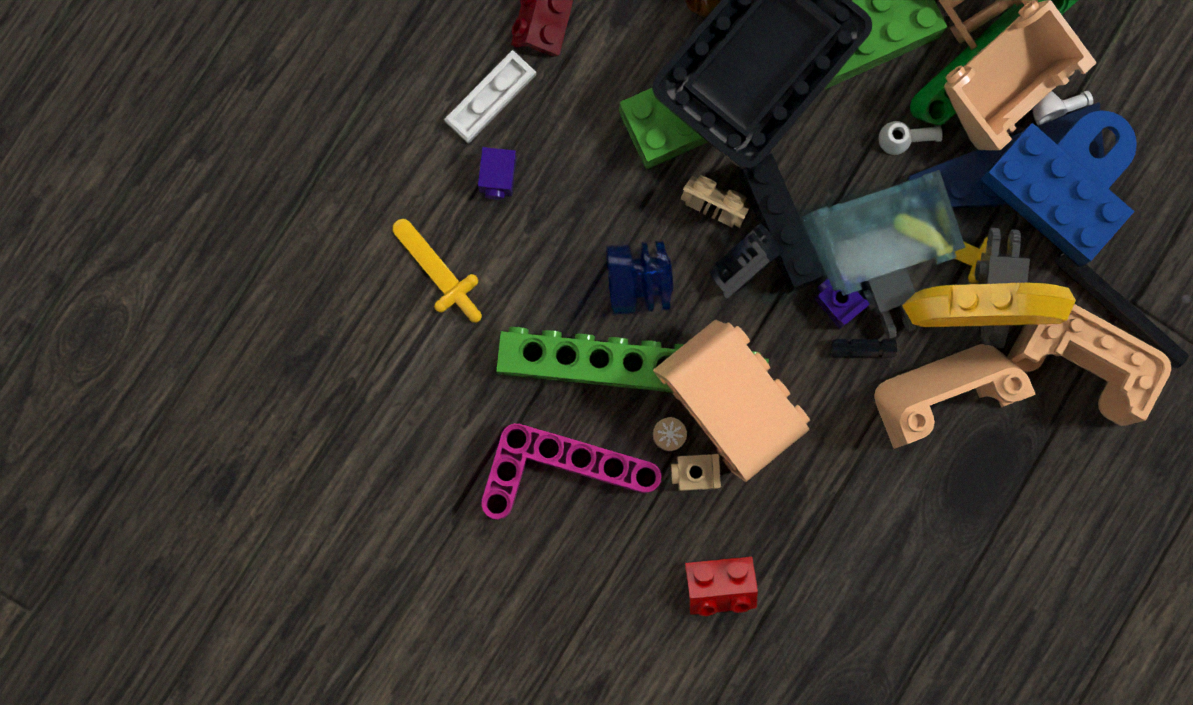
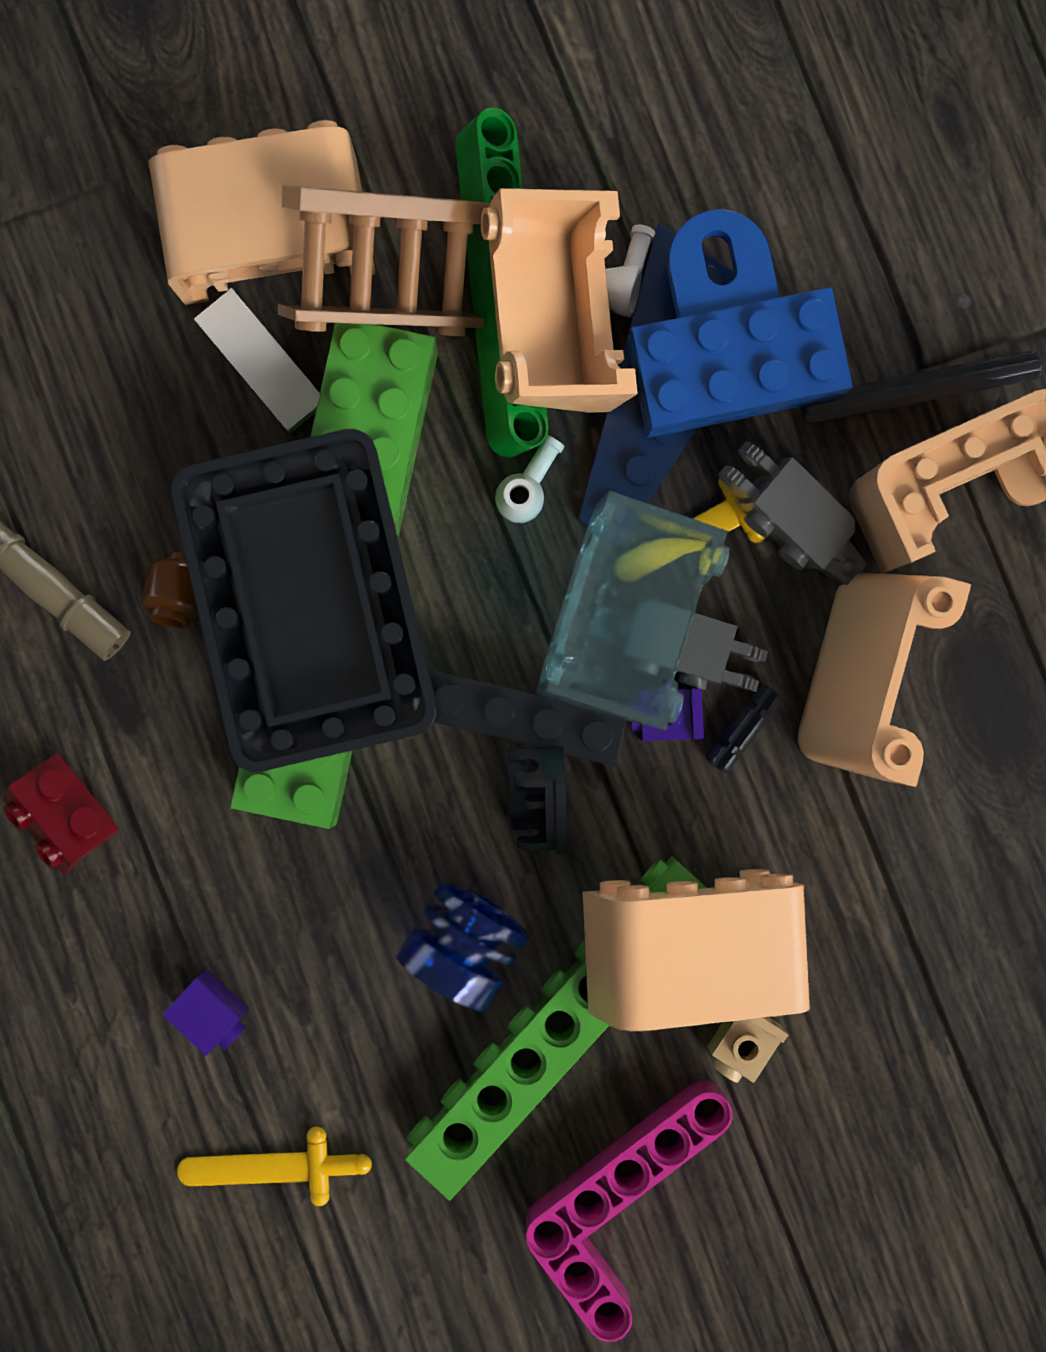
camera: 50 degrees left, 5 degrees up
white tile [444,50,536,144] -> none
tan tile [653,417,687,451] -> none
tan hinge [681,175,751,228] -> none
red bracket [685,557,758,616] -> none
yellow brick [902,283,1076,327] -> none

